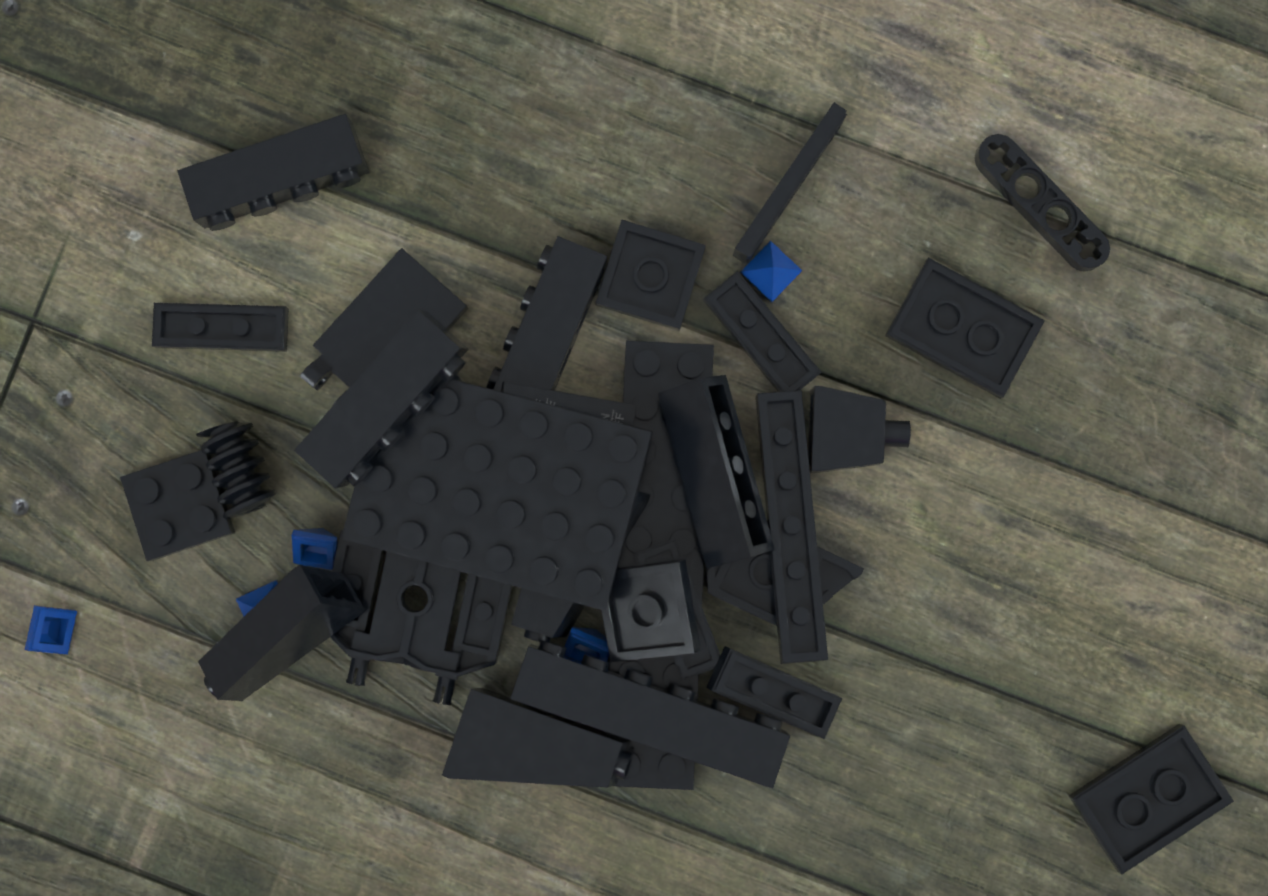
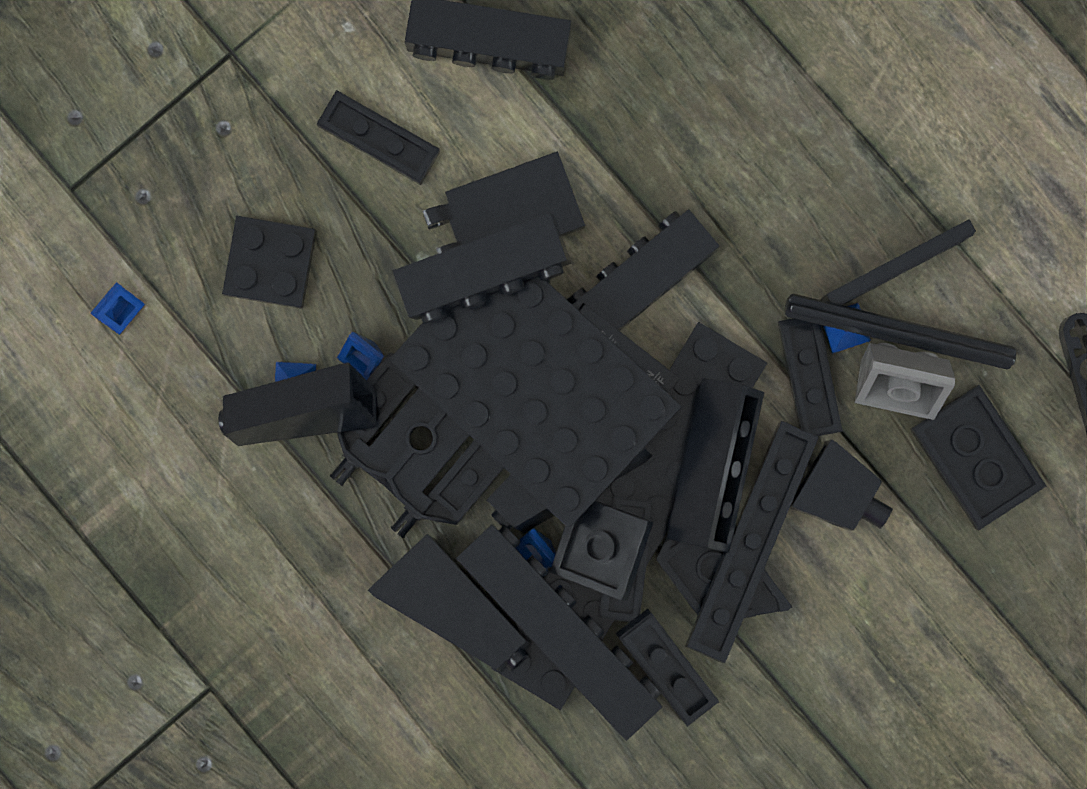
camera: 30 degrees right, 0 degrees up
black piece [196,421,276,520] -> none
black plate [596,220,706,331] -> none
none -> black axle [784,293,1016,370]
none -> light grey slope [855,343,955,420]

